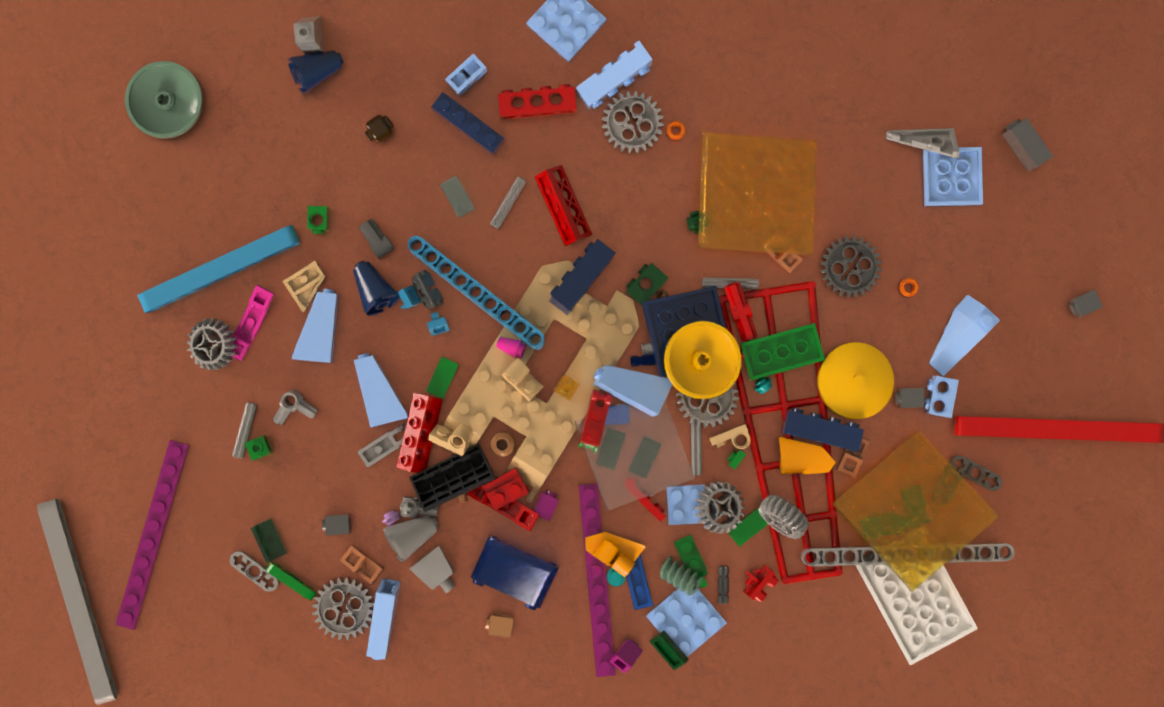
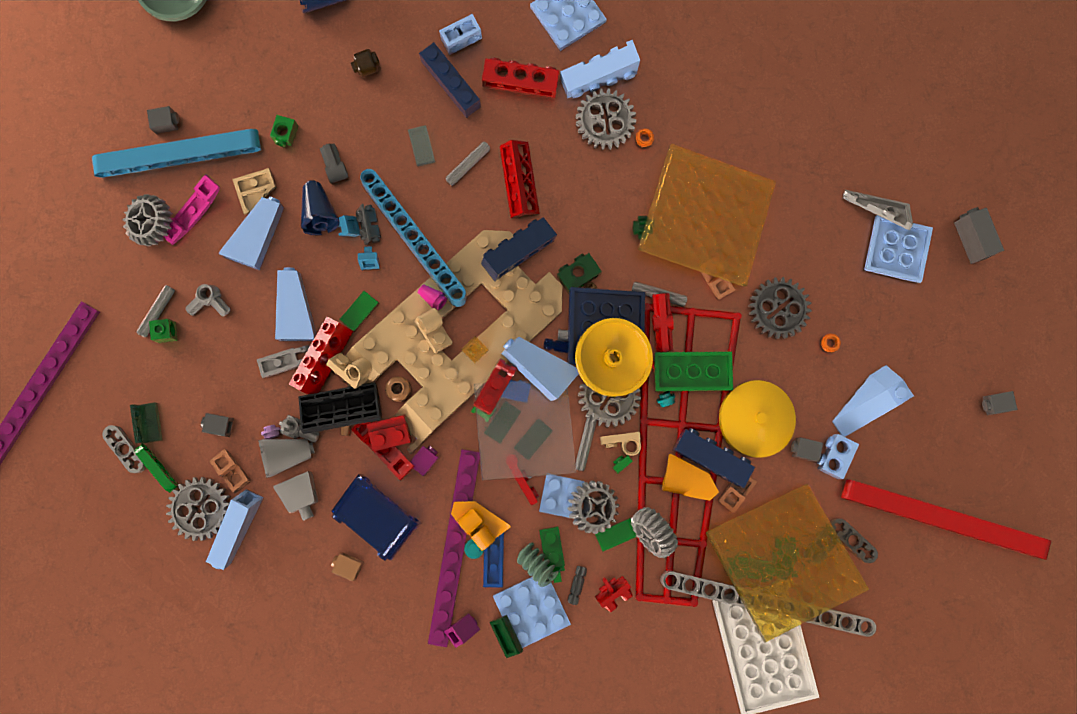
camera: 10 degrees right, 5 degrees down
none -> dark grey brick [147,106,179,134]

